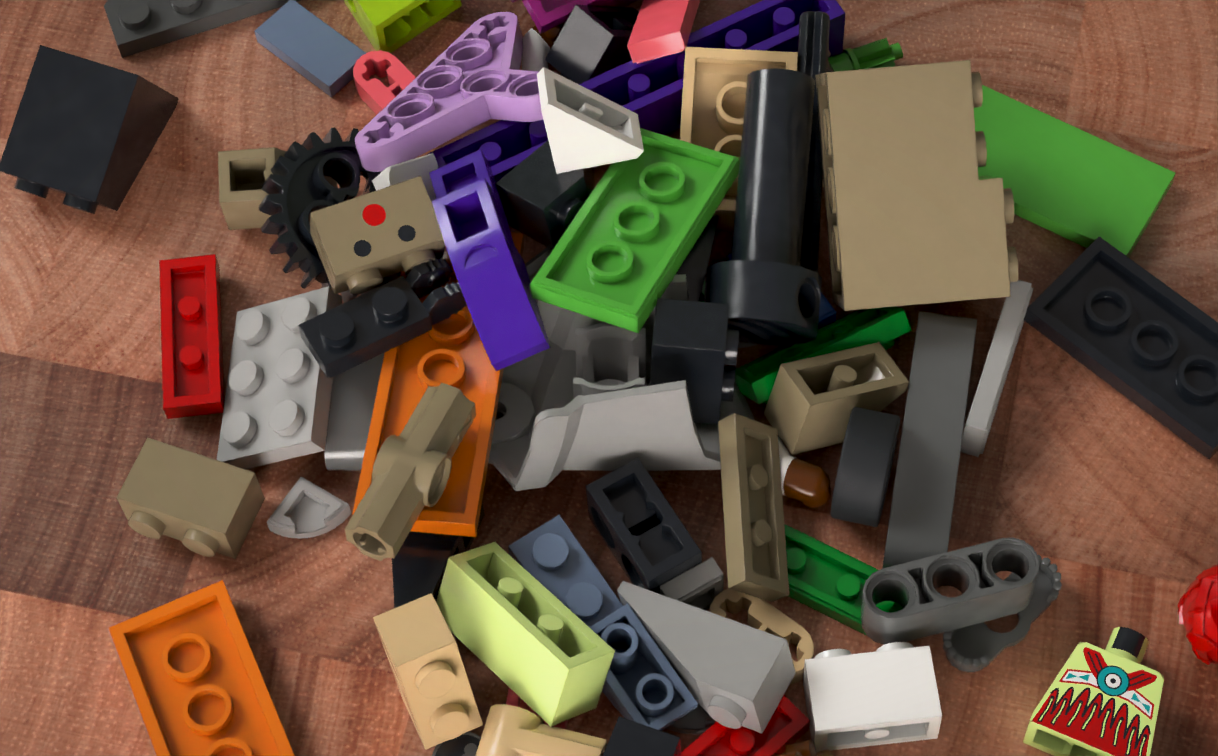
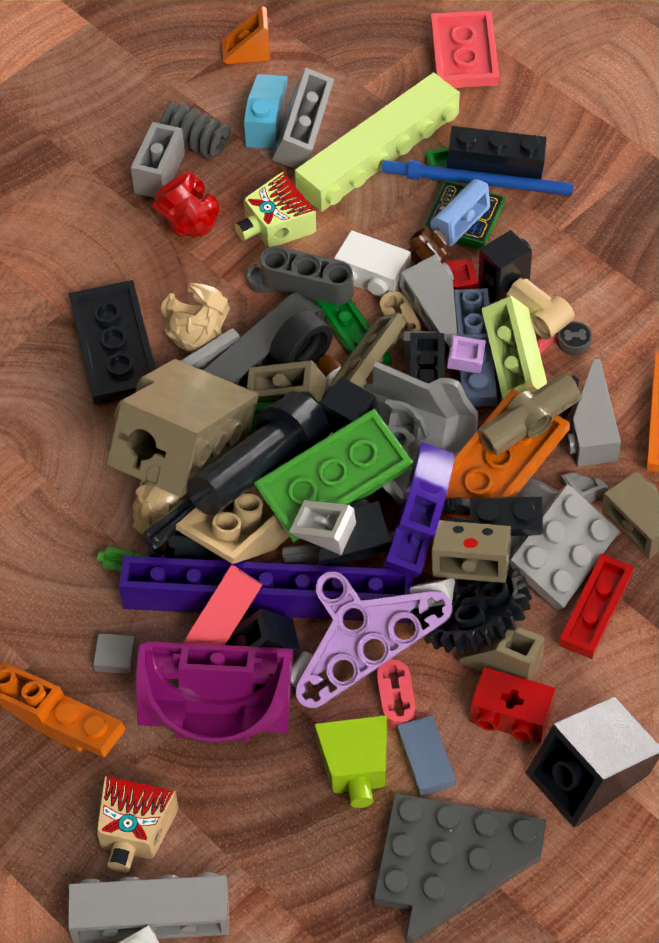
camera: 150 degrees left, 5 degrees down
tan brick [373,593,483,750] -> none
bright green tile [974,85,1176,258] -> none
none -> tan helmet [161,283,230,353]
none -> lavender tile [447,335,486,374]
none -> red brick [470,667,556,743]
none -> light grey slope [566,359,621,467]

